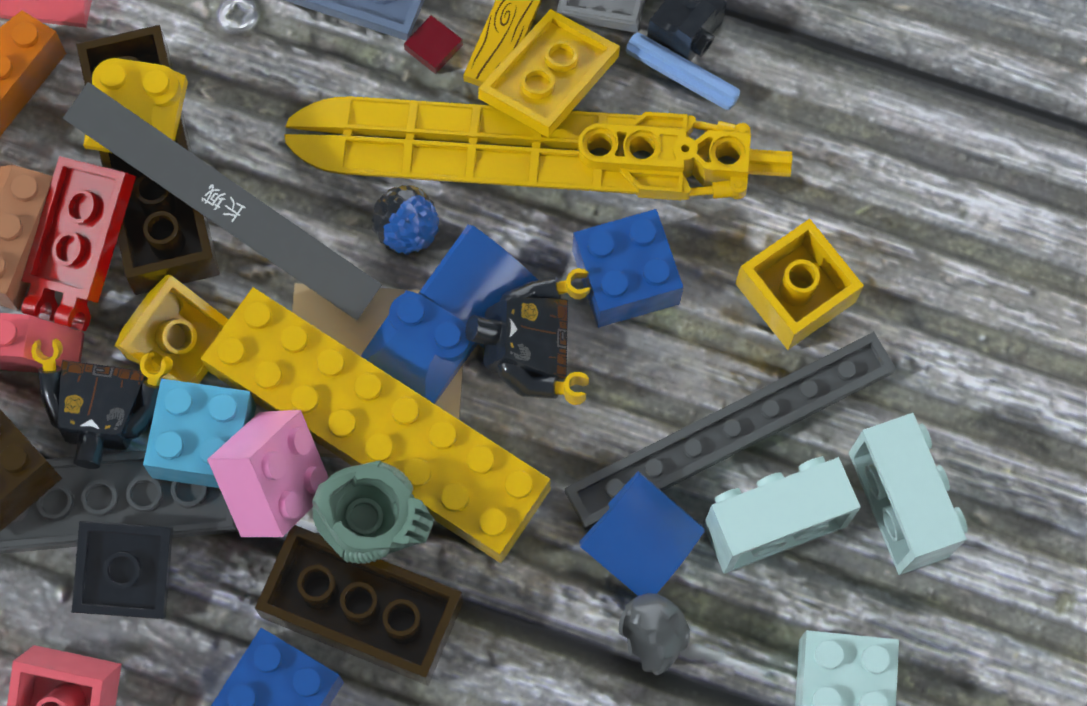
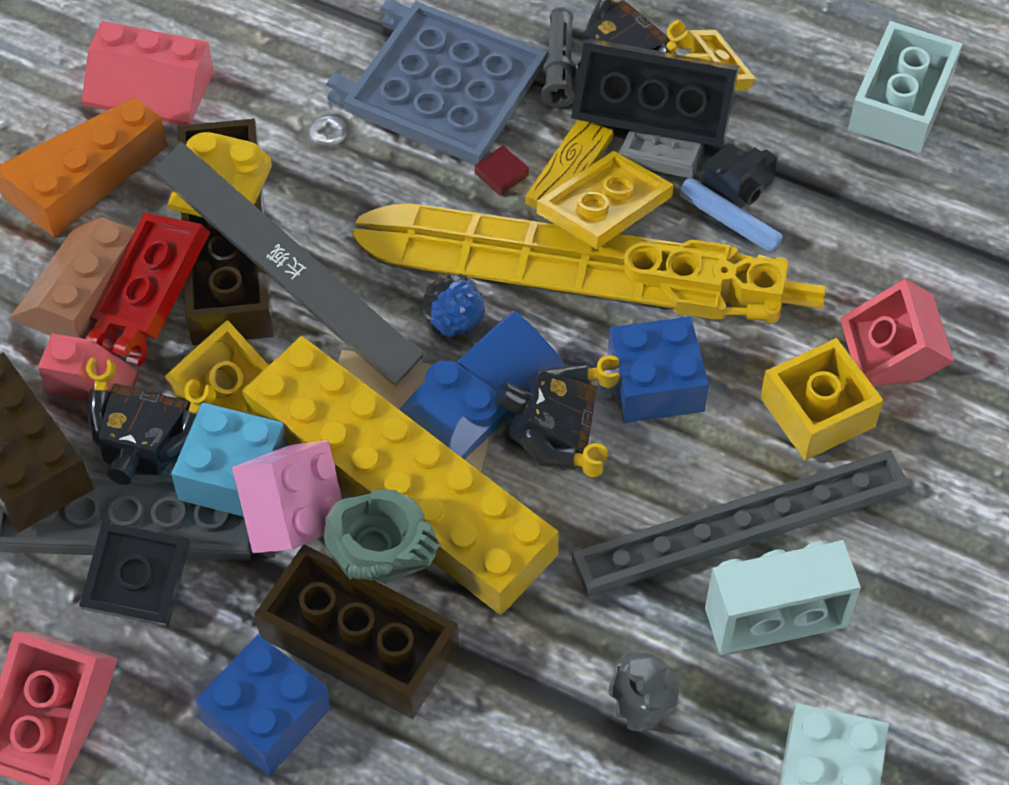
camera: 10 degrees right, 15 degrees down
blue slope [579,471,705,596] -> none
light aqua brick [849,413,968,575] -> none
none -> coral slope [840,278,954,386]

